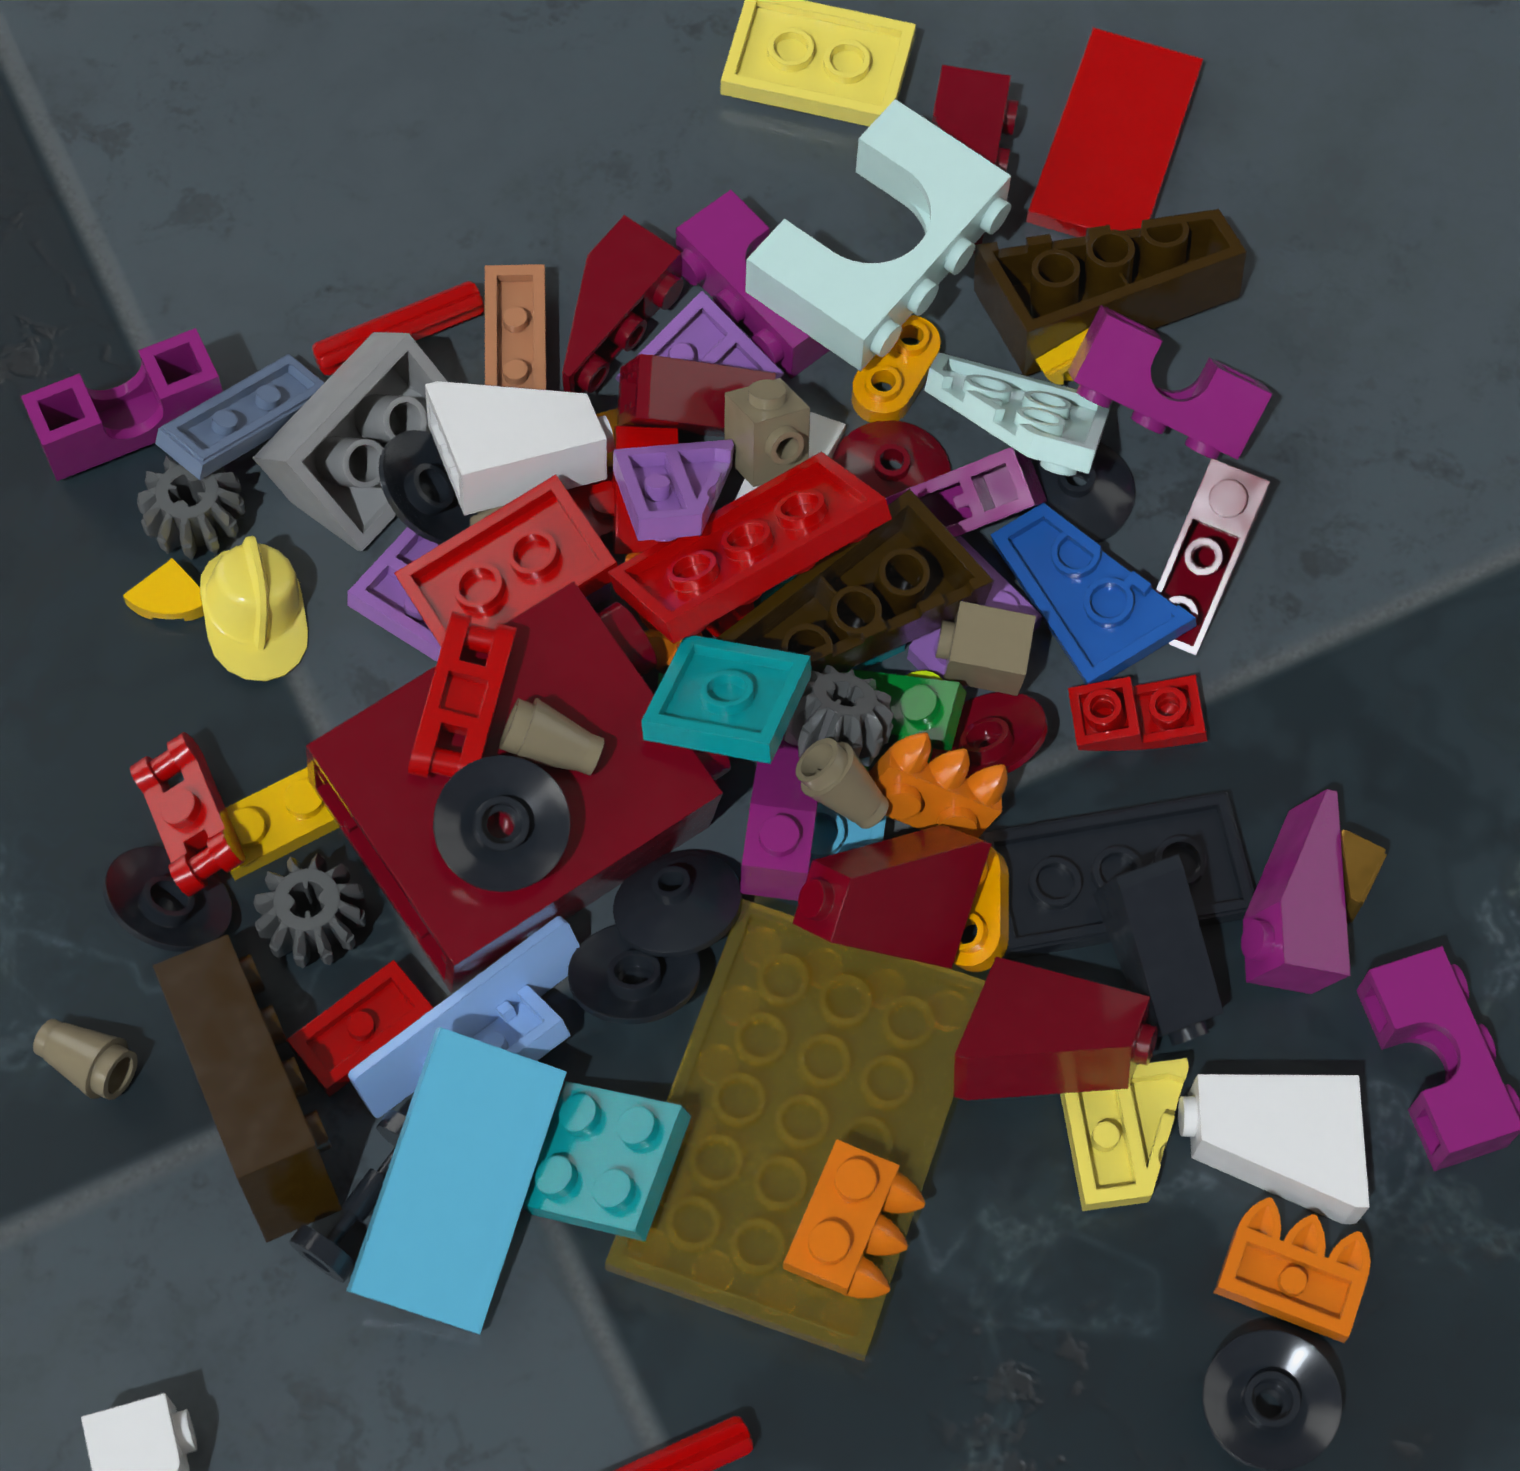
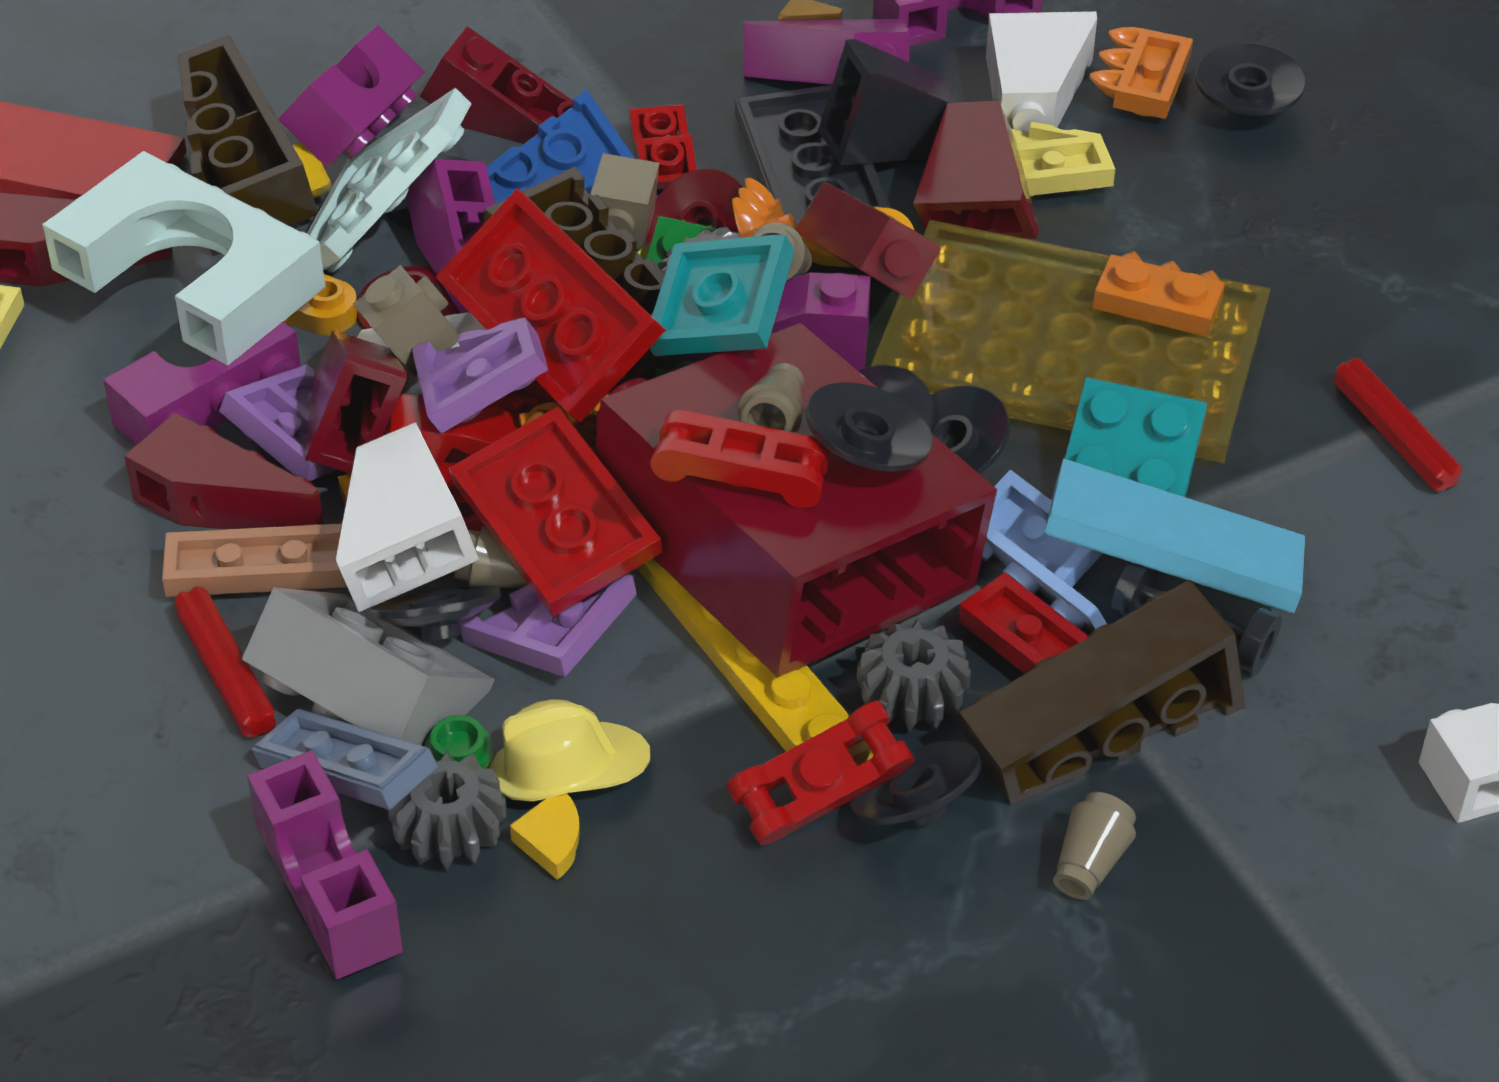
camera: 90 degrees left, 20 degrees down
none -> green plate [425,715,493,769]

